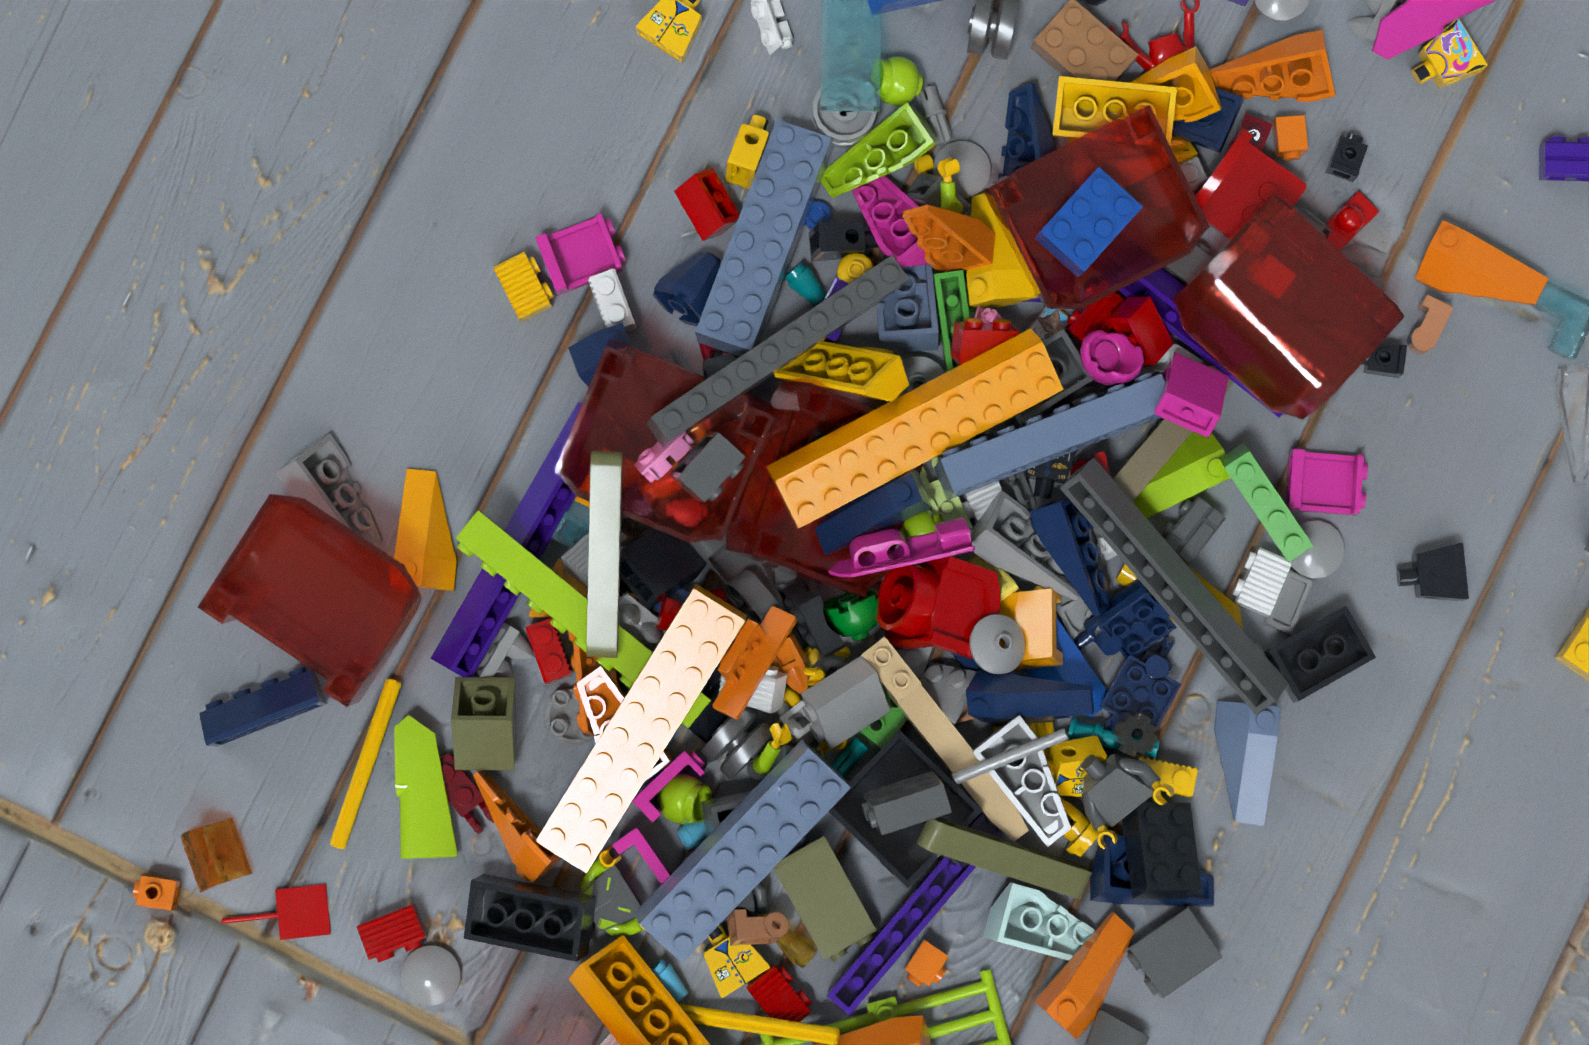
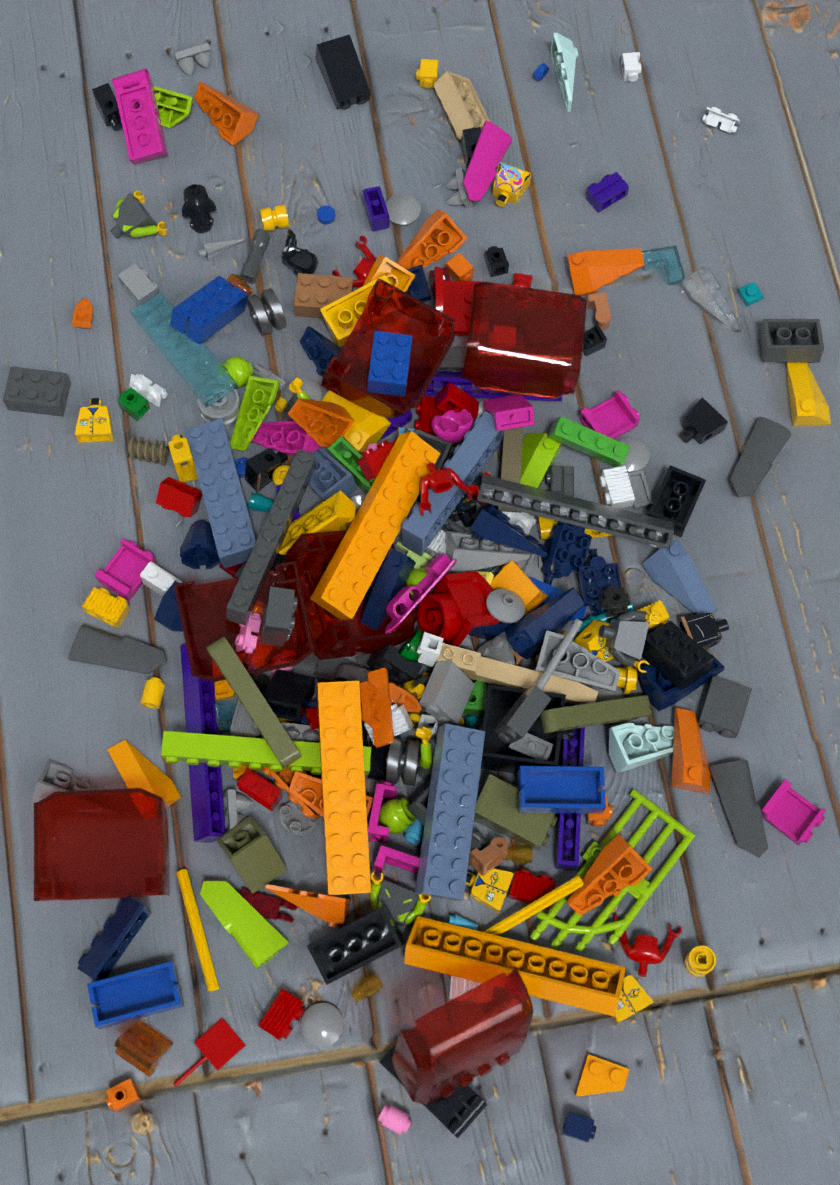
camera: 35 degrees left, 15 degrees down
none -> dark grey panel [68,624,167,674]
none -> blue piece [87,961,184,1029]
none -> green brick [118,387,150,421]
none -> dark tan piece [127,435,170,465]
none -> yellow brick [140,677,166,709]
none -> clear yellow cone [350,973,383,1002]
none -> white brick [416,632,444,667]
none -> red piece [419,462,480,516]
none -> light grey tile [509,733,555,761]
none -> blue piece [518,766,606,814]
none -> black torso [678,612,729,650]
none -> dark grey panel [730,417,791,497]

